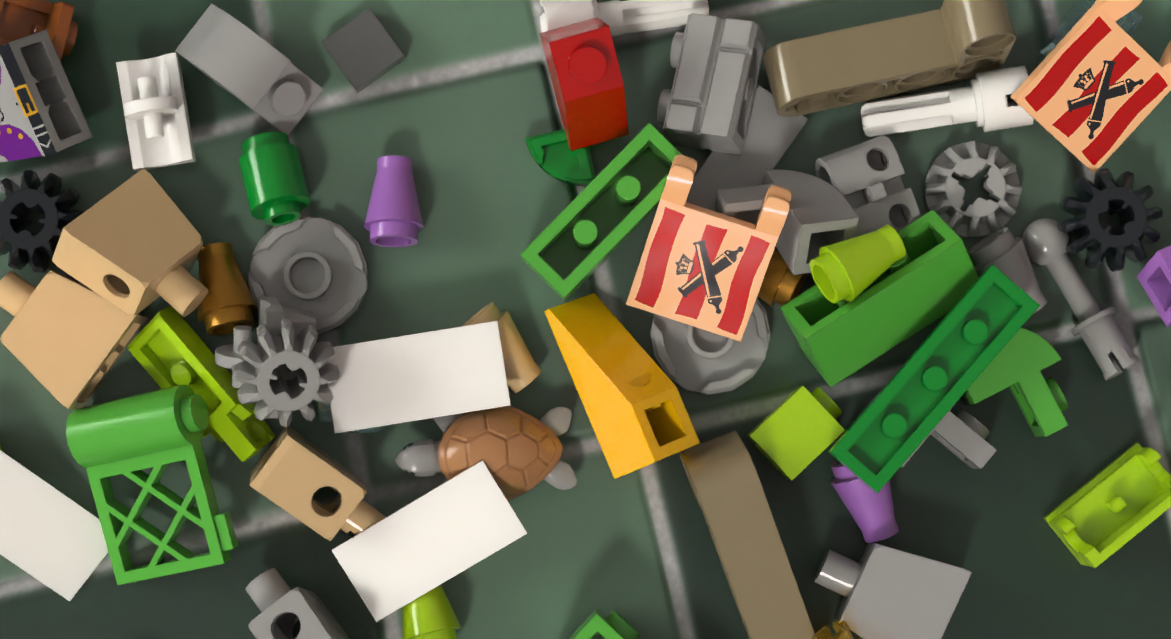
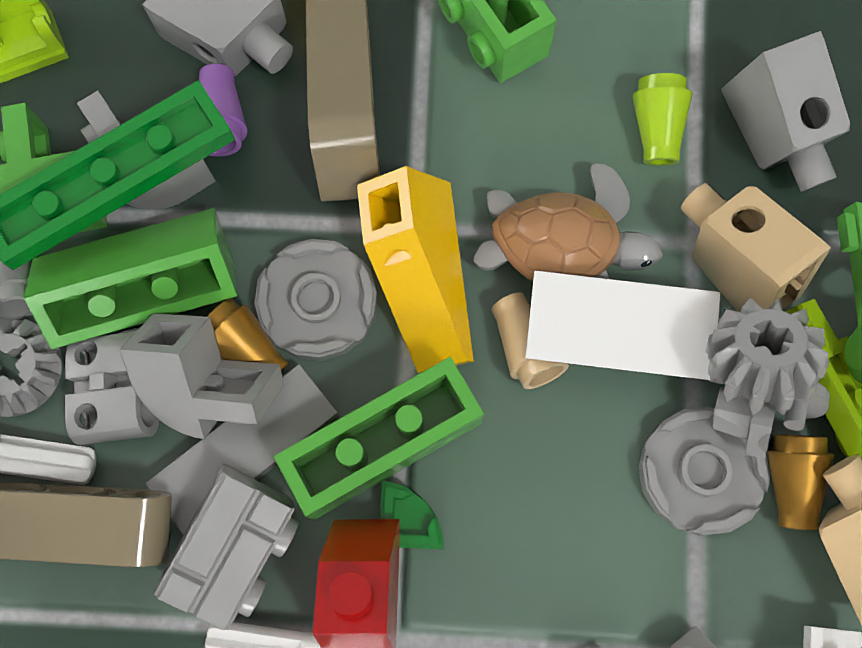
camera: 165 degrees left, 10 degrees down
green brick [238,132,310,226] -> none
white sticker [332,460,527,622] -> none
medium lavender cone [364,155,424,248] -> none
flag [626,154,792,342] -> none
lime brick [746,386,845,481] -> none
lime cone [809,225,906,304] -> none

